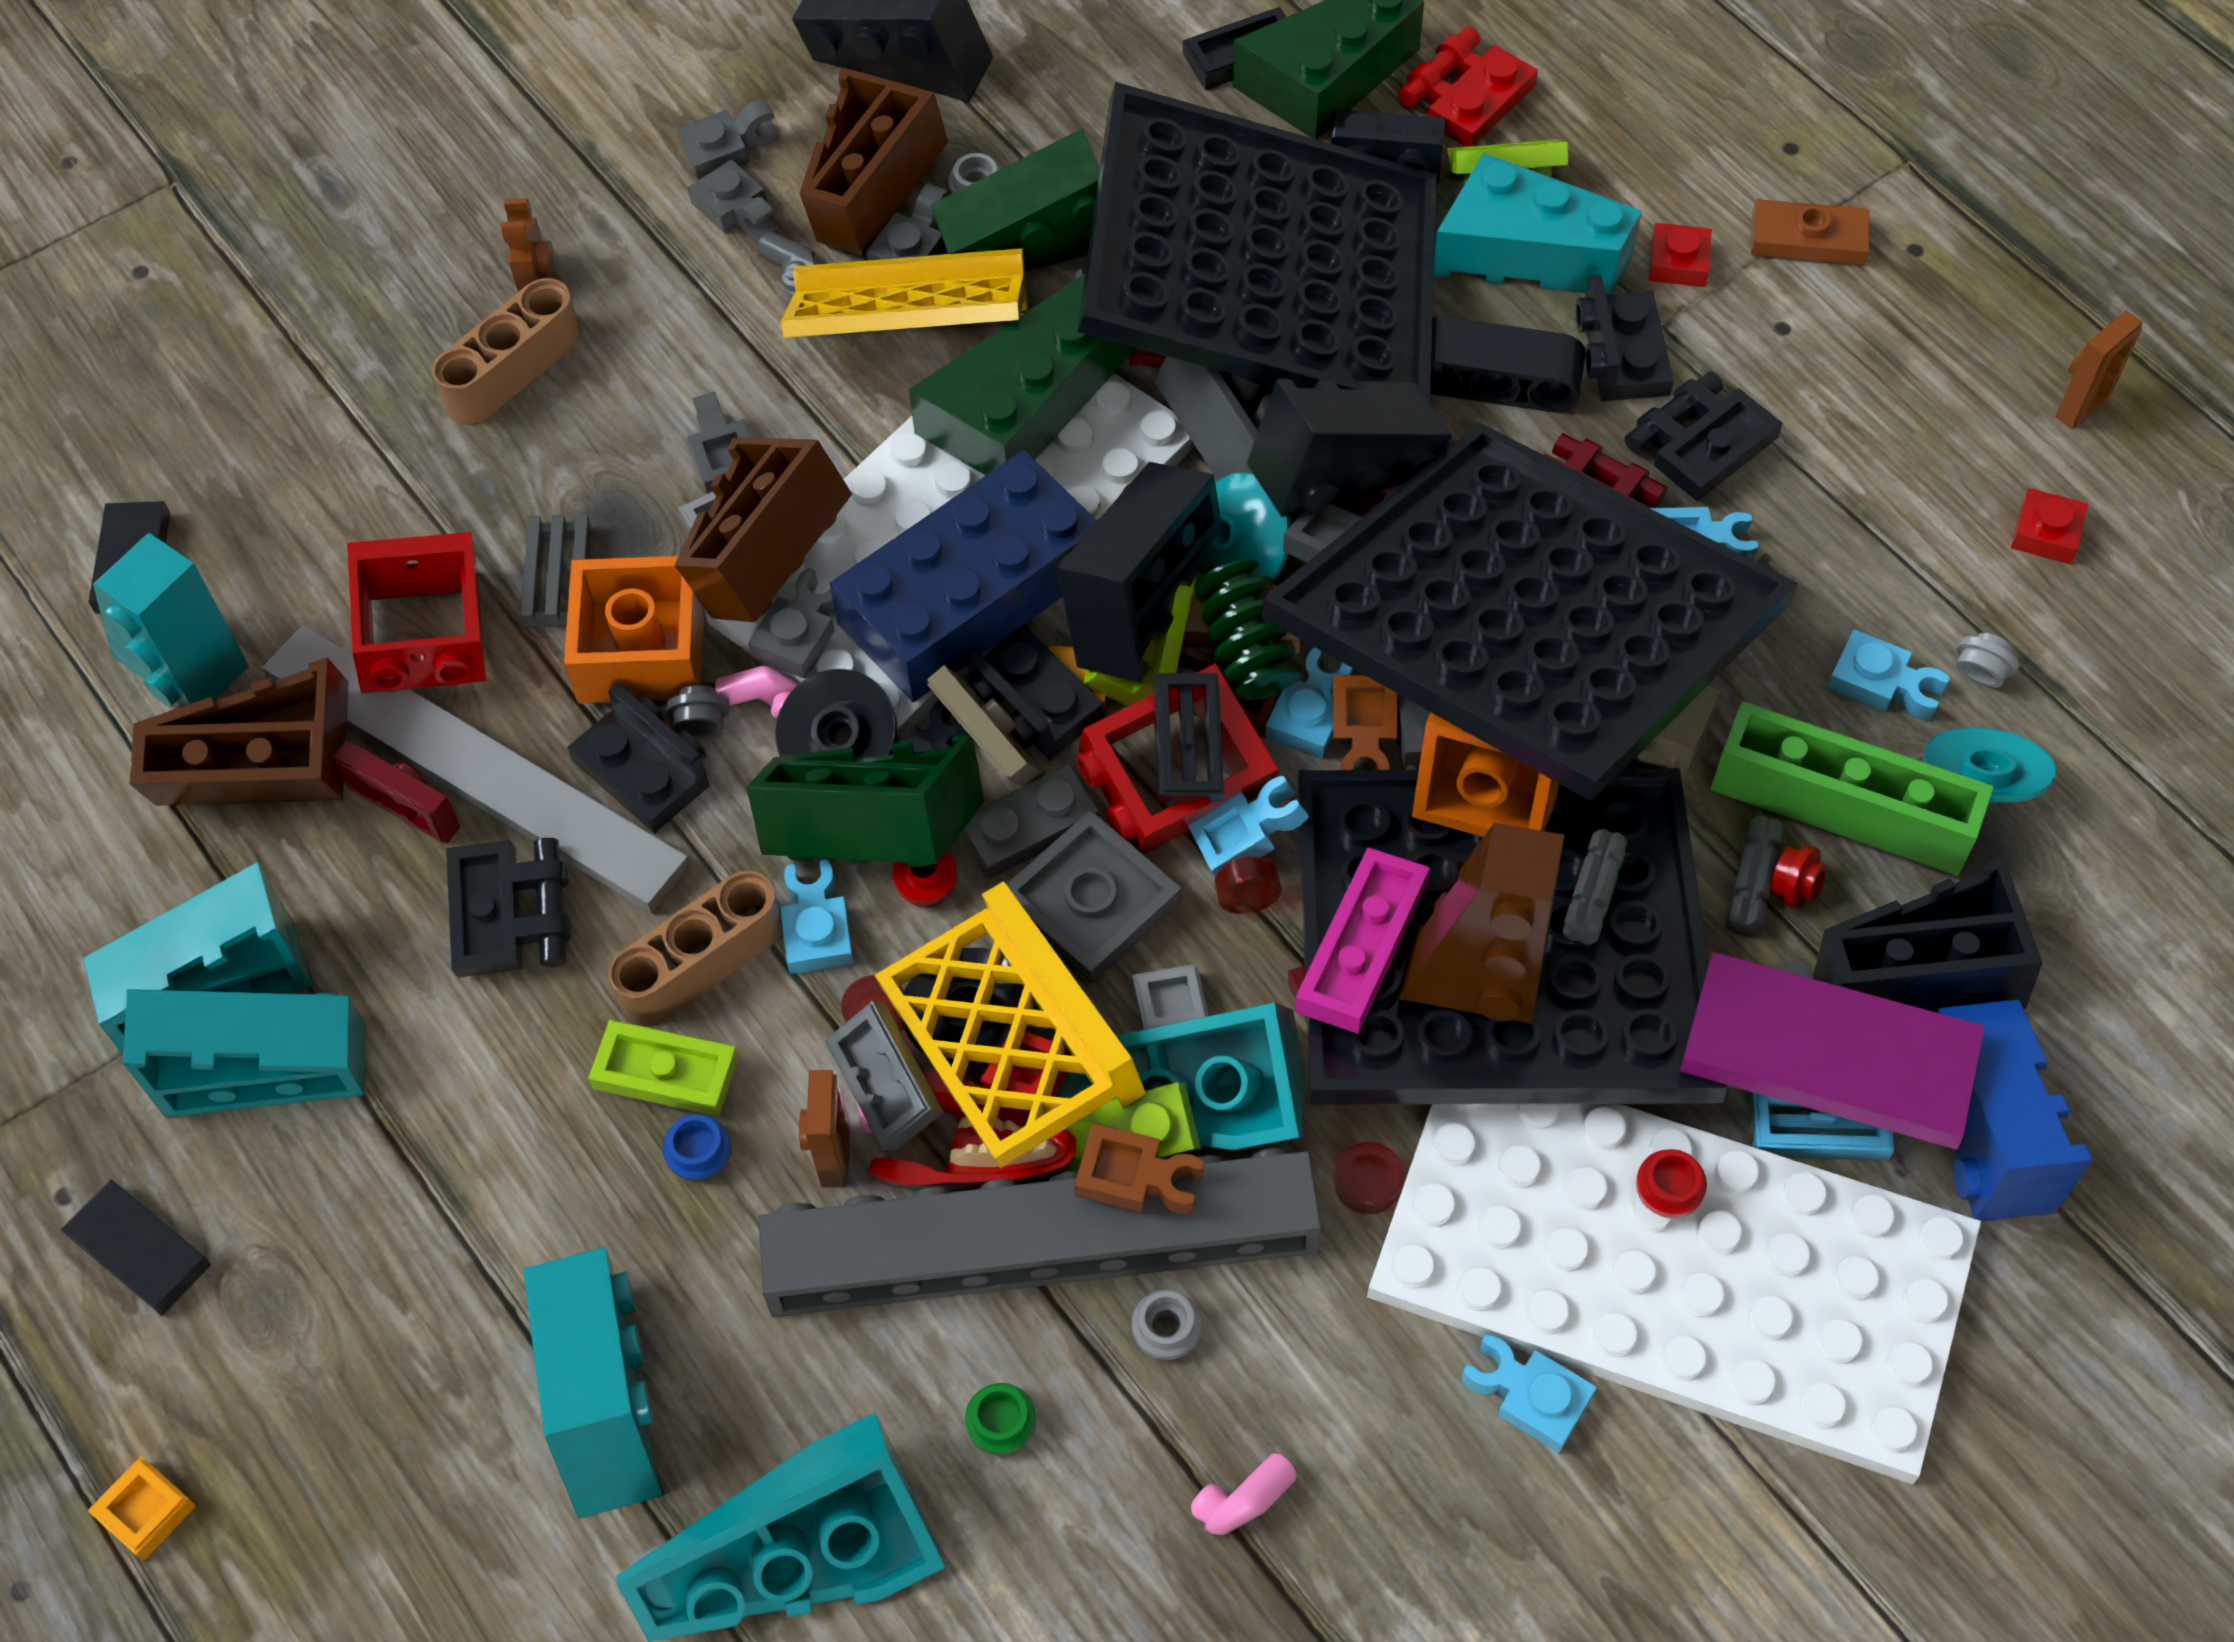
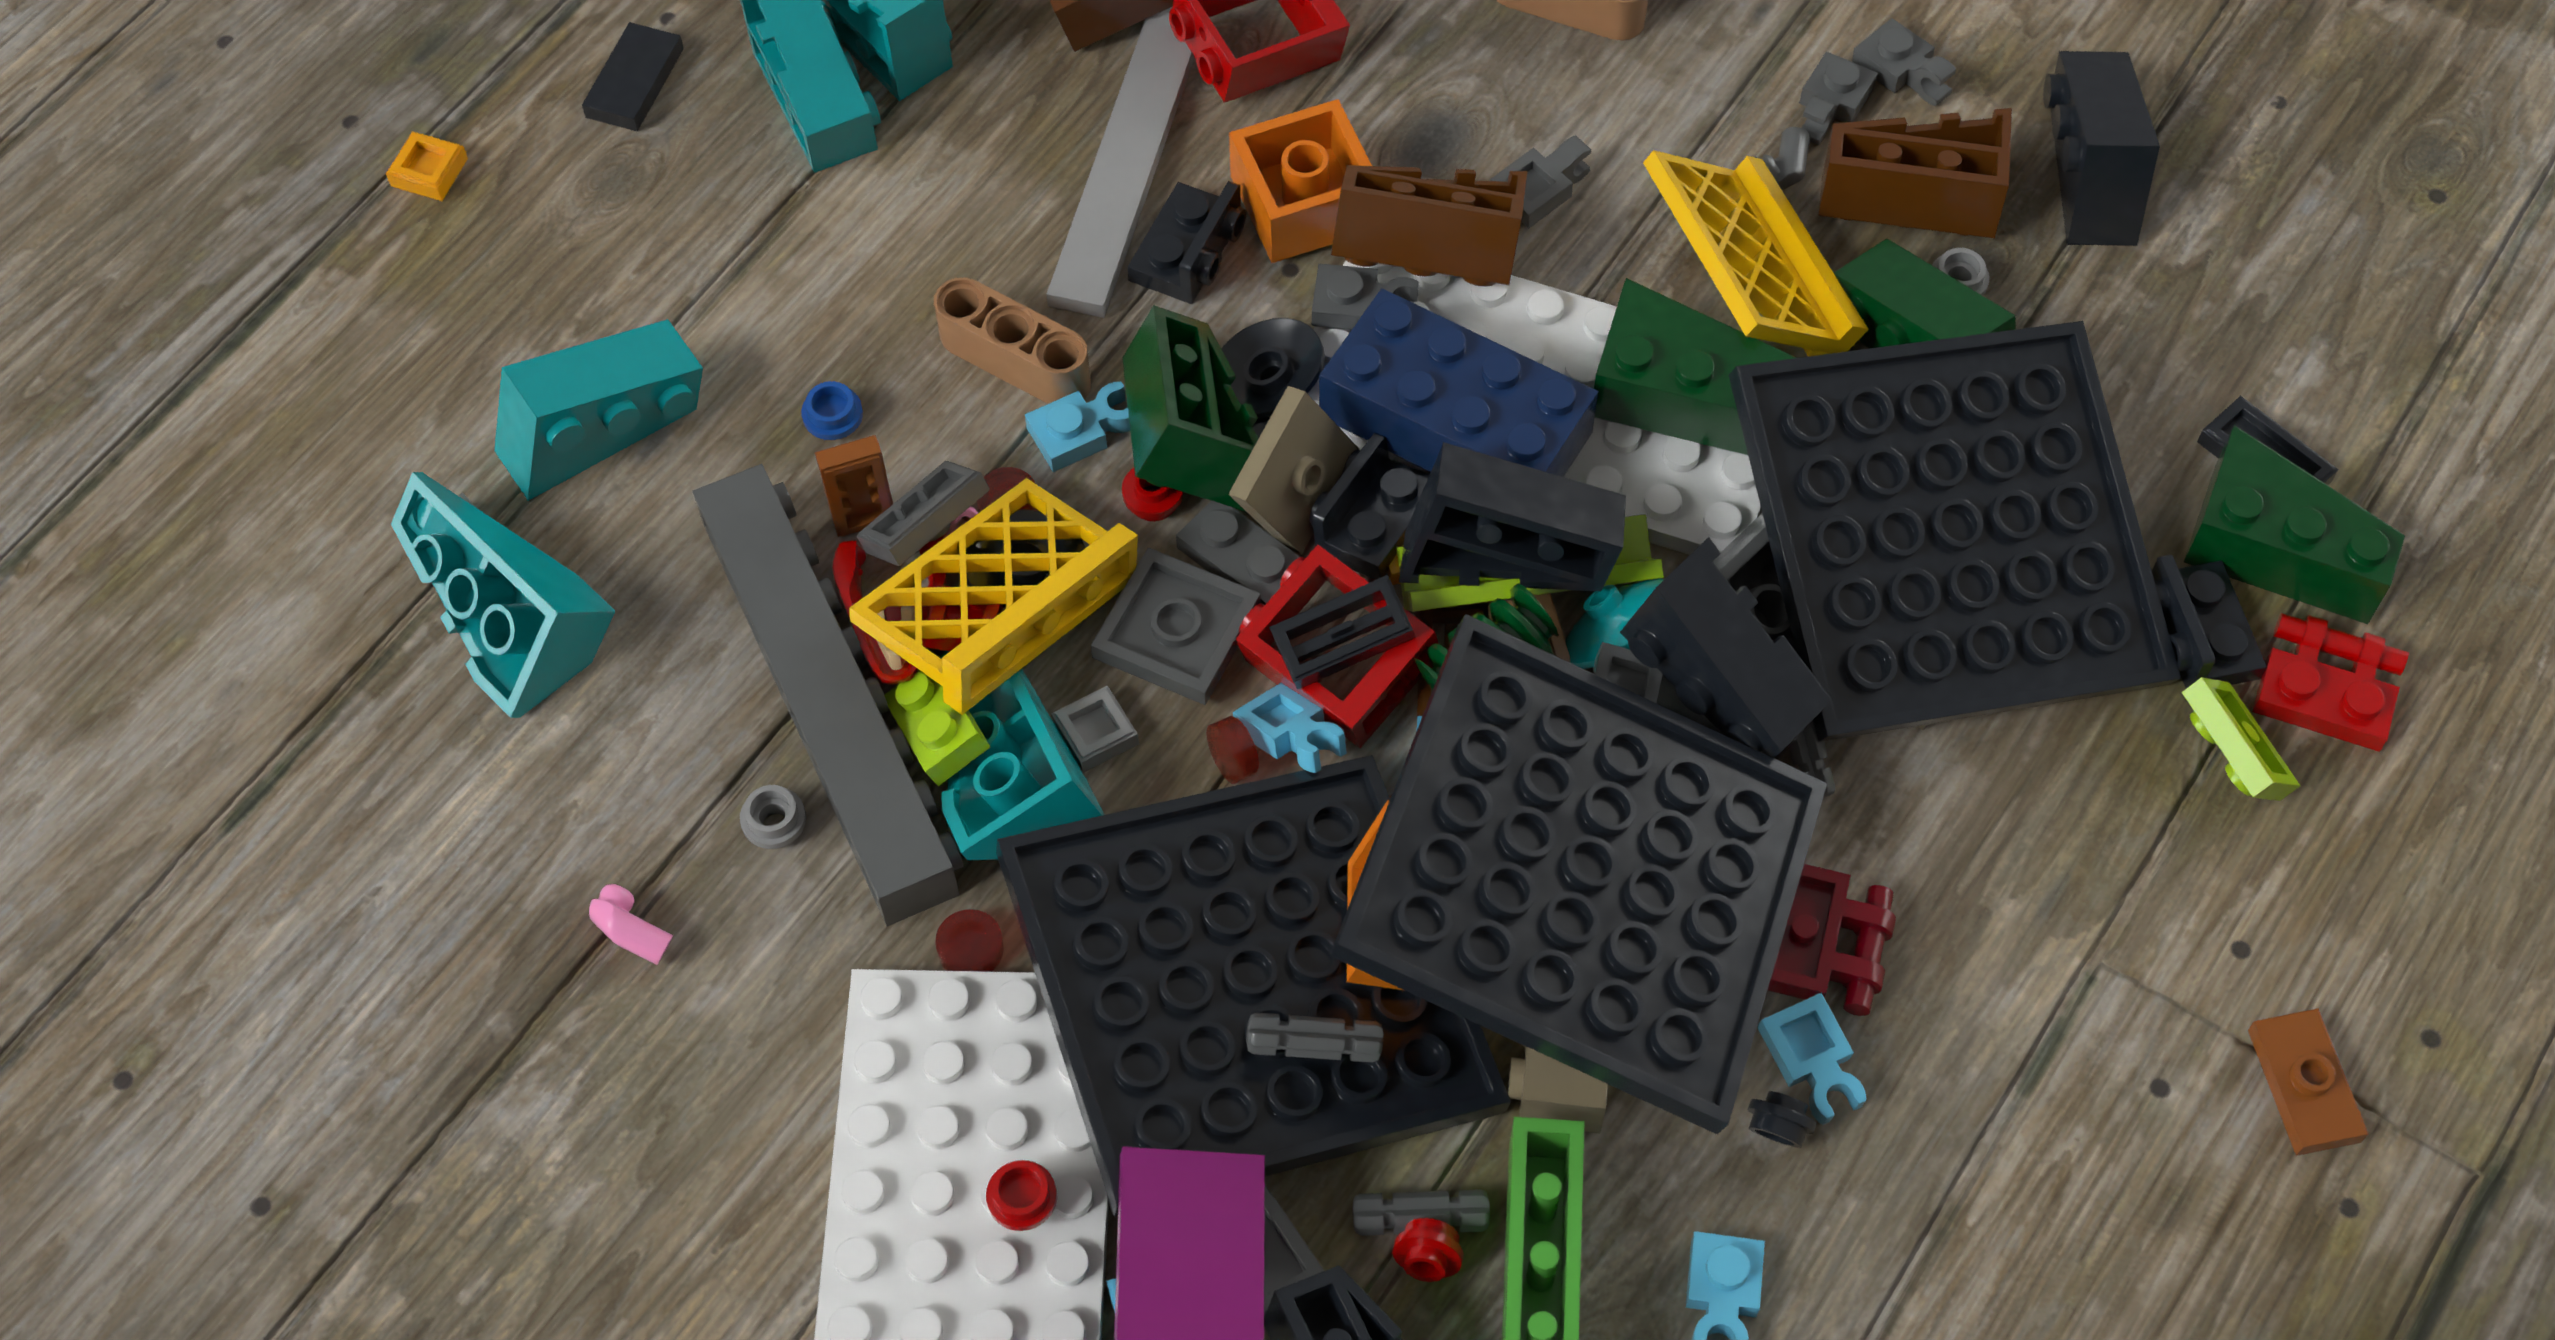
camera: 70 degrees right, 0 degrees up
dark red plate [333,740,461,843] -> none
black plate [446,837,571,978] -> none
dark grey tile [520,514,592,628] -> none
lime plate [588,1020,739,1117] -> none
dark grey plate [667,685,730,735] -> none
bright pink arm [715,666,800,718] -> none
dark grey plate [866,183,949,260] -> none
green plate [965,1383,1036,1455] -> none
dark orange plate [1074,1123,1204,1214] -> none
dark pink plate [1295,847,1430,1034] -> none
reddish brown wedge [1398,823,1564,1024] -> none
black beam [1430,317,1586,412] -> none
teal wedge [1434,153,1642,294] -> none
medium azure plate [1461,1334,1597,1453] -> none
black bracket [1575,275,1674,402] -> none
black plate [1624,371,1783,502] -> none
red plate [1648,223,1712,287] -> none

